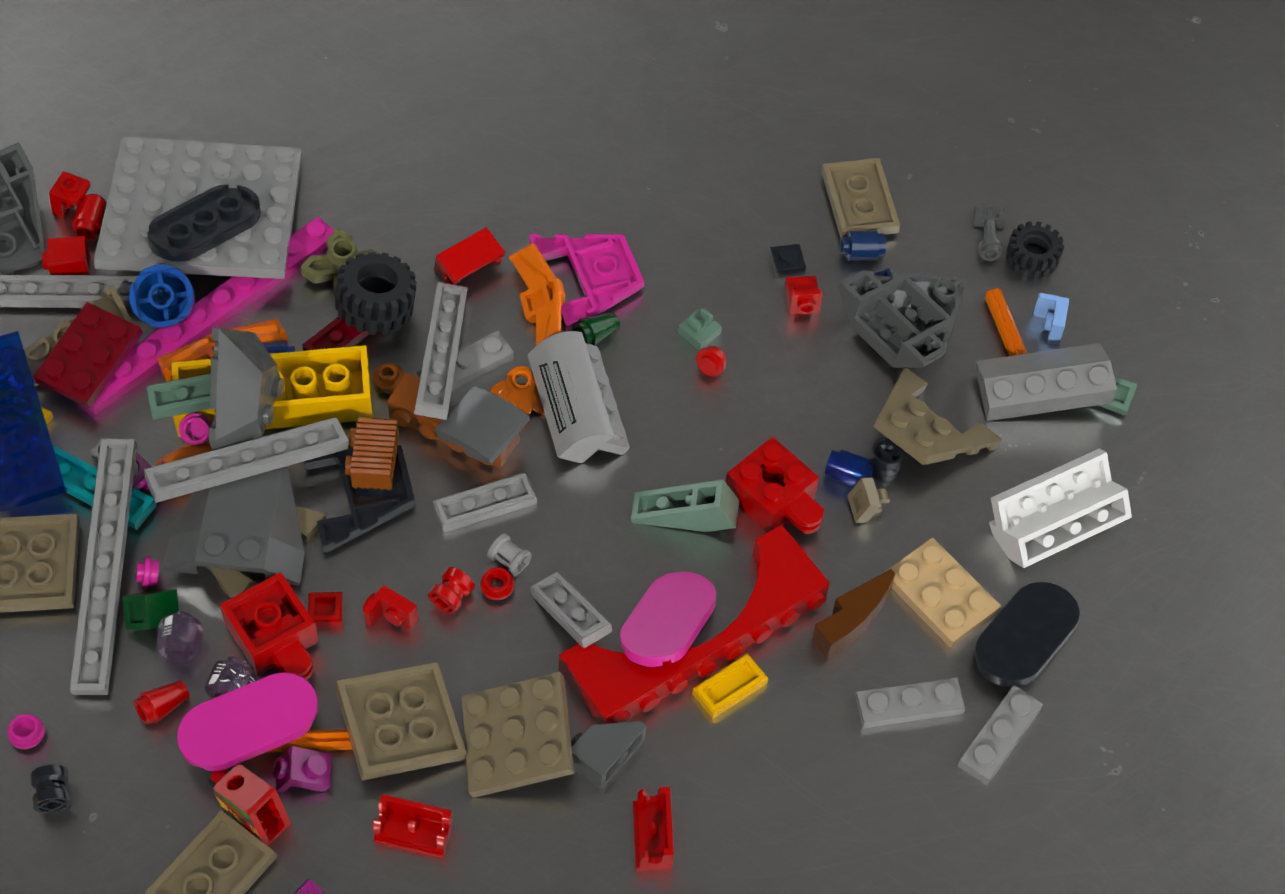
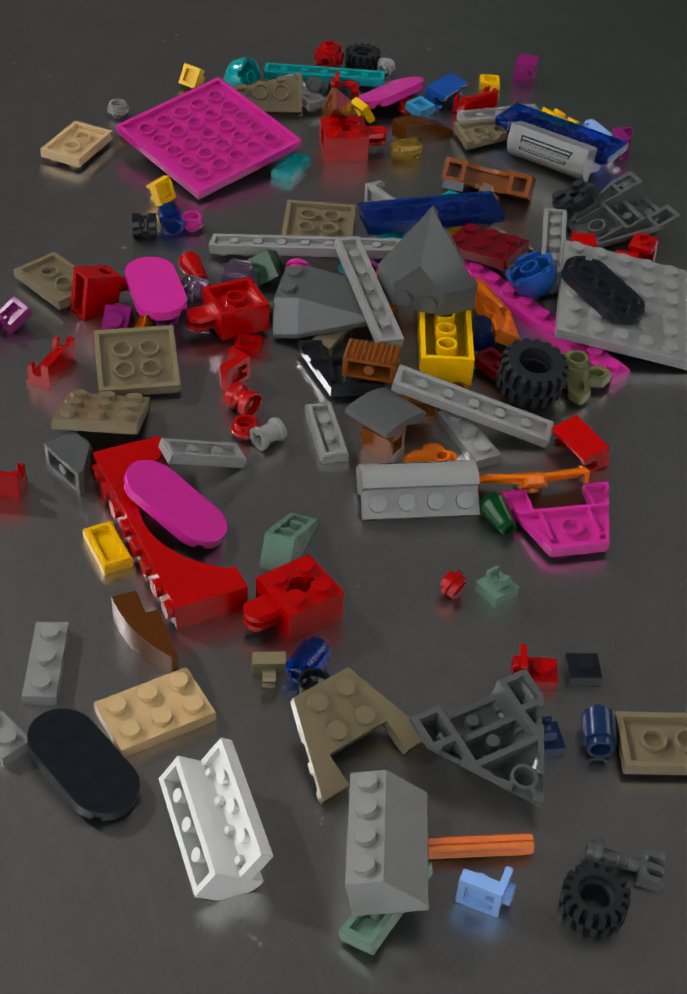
camera: 100 degrees right, 15 degrees down
none -> clear blue brick [157,203,184,236]

